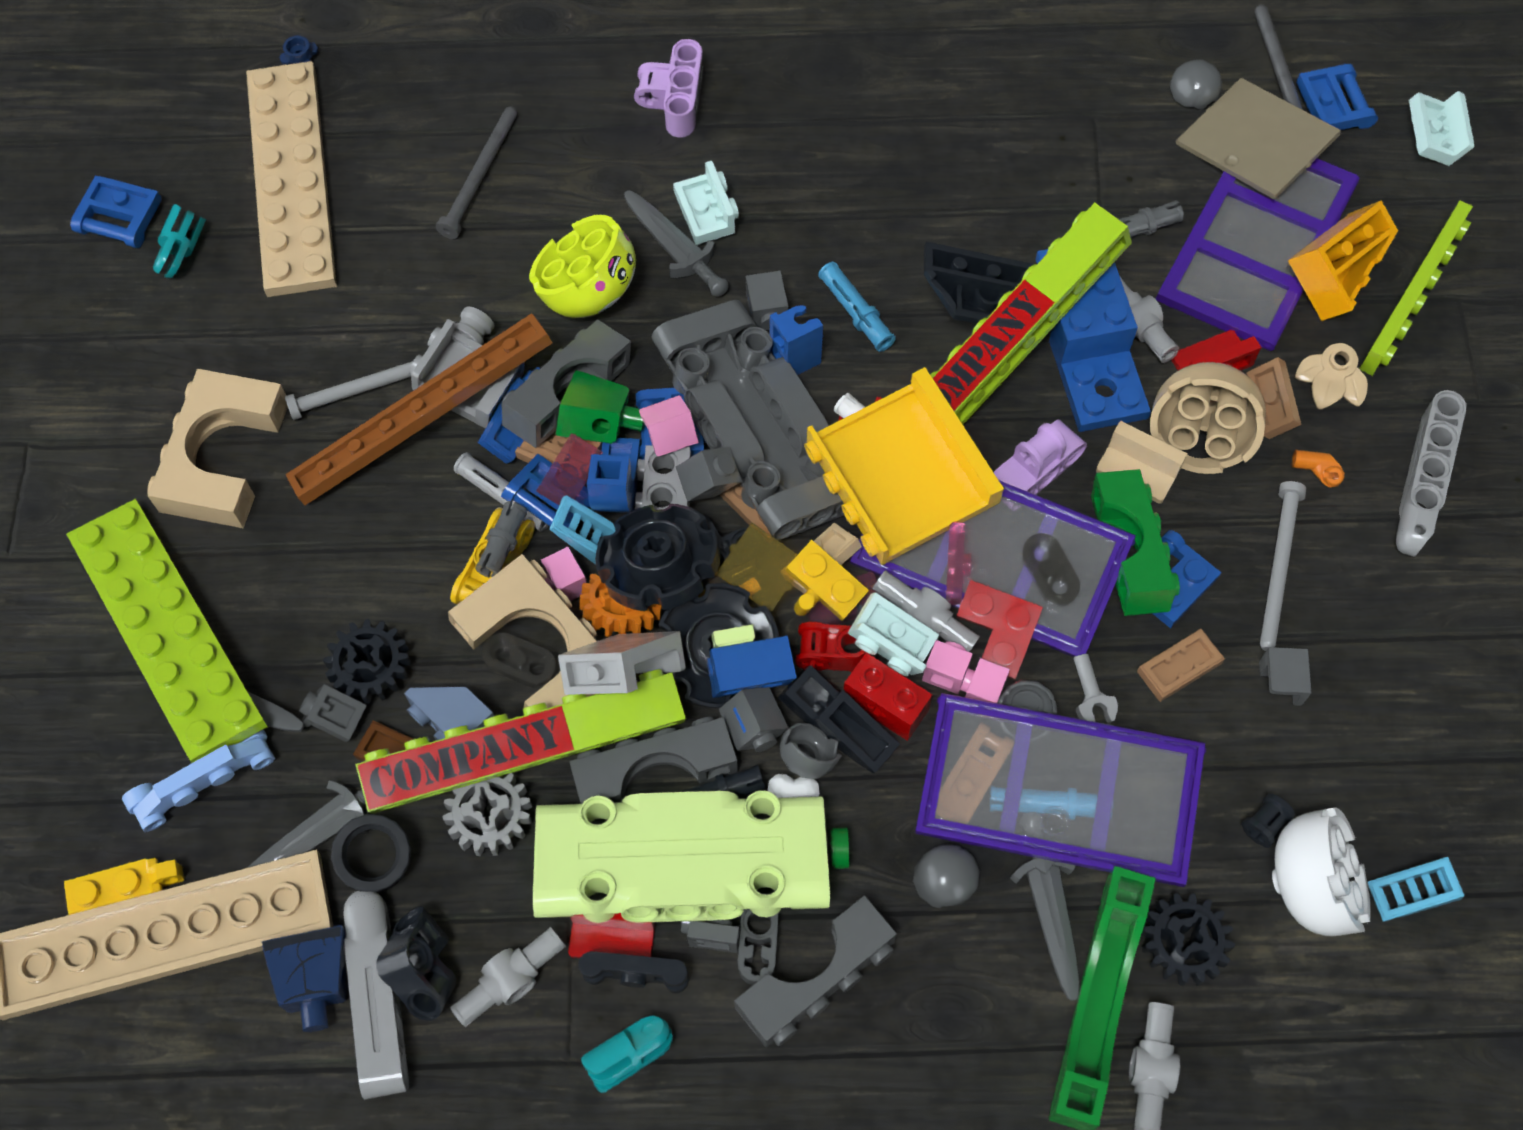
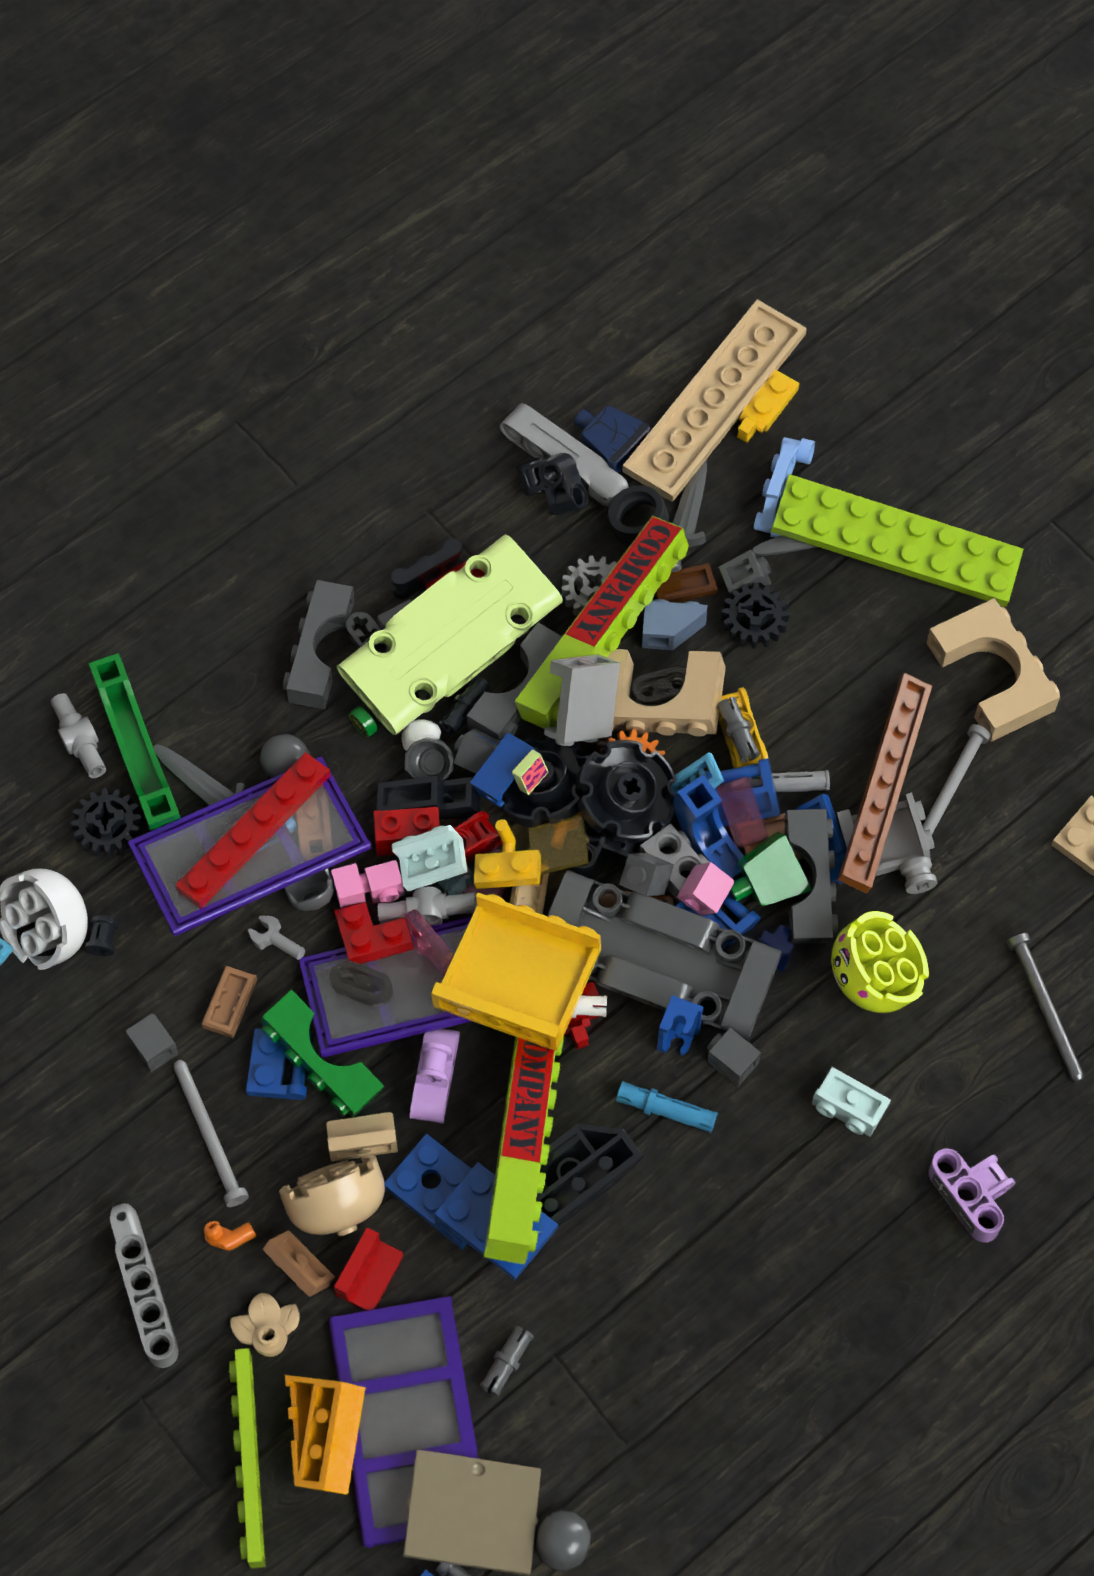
camera: 140 degrees right, 0 degrees up
light grey pin [450,927,566,1027] -> none
bright pink plate [541,547,586,601] -> none
teal arm [581,1016,673,1093] -> none
dark grey sword [624,191,729,297] -> none
light grey pin [1119,275,1179,363] -> none
none -> red plate [175,752,331,909]
none -> clear blue tile [759,924,794,971]

